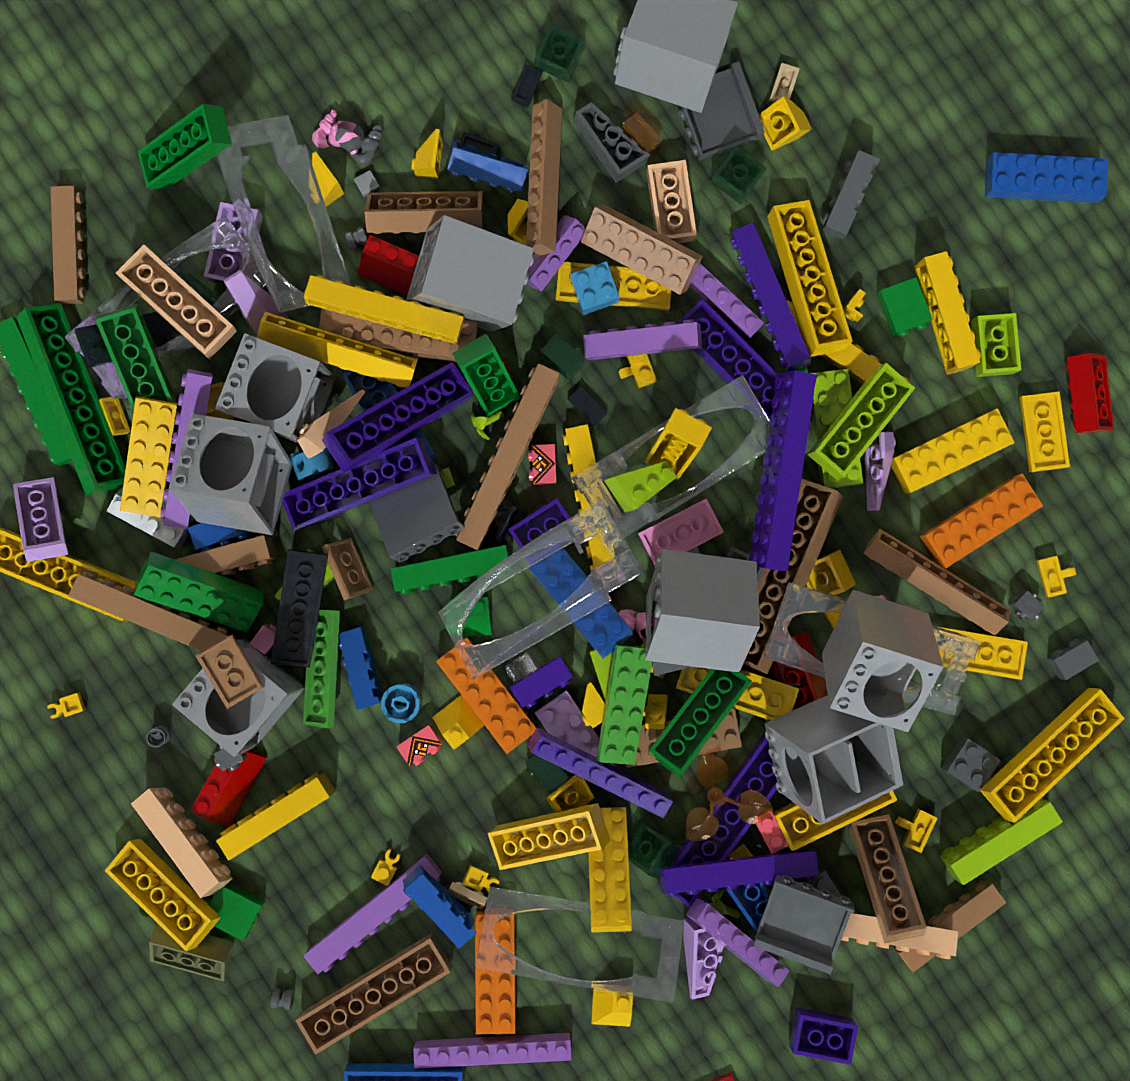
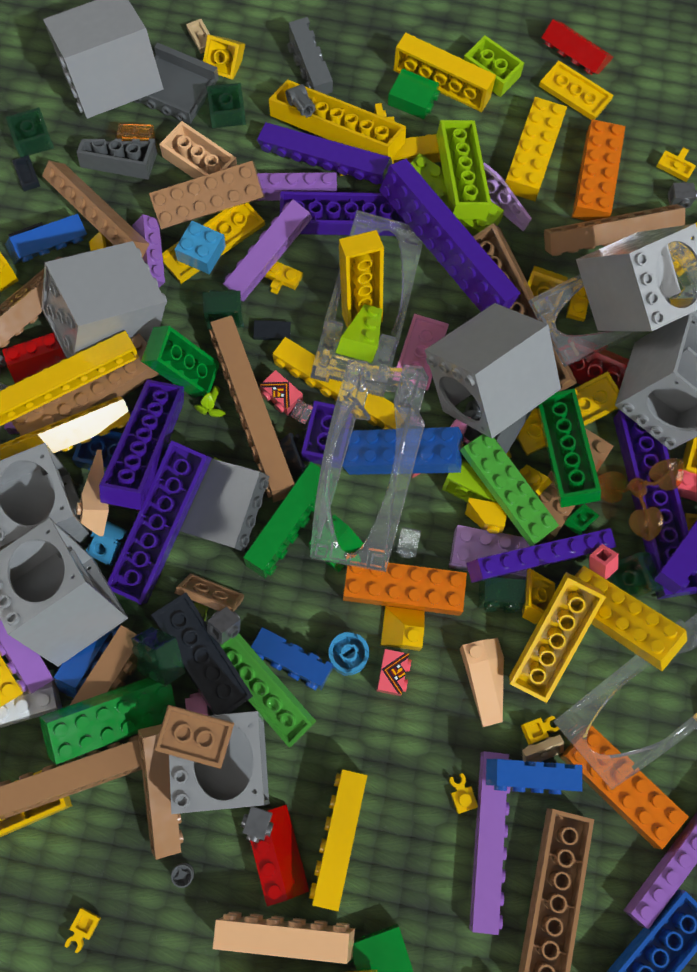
camera: 50 degrees left, 15 degrees down
dark purple brick [510,655,573,708] -> none
none -> brick [131,627,186,686]
none -> medium nougat brick [138,724,183,860]
none -> flat silver brick [207,607,241,645]
none -> dark grey piece [285,84,315,118]
none -> clear bracket [290,399,313,424]
none -> light nougat wedge [459,638,504,727]
none -> green plate [564,504,600,535]
none -> coral brick [589,544,619,579]

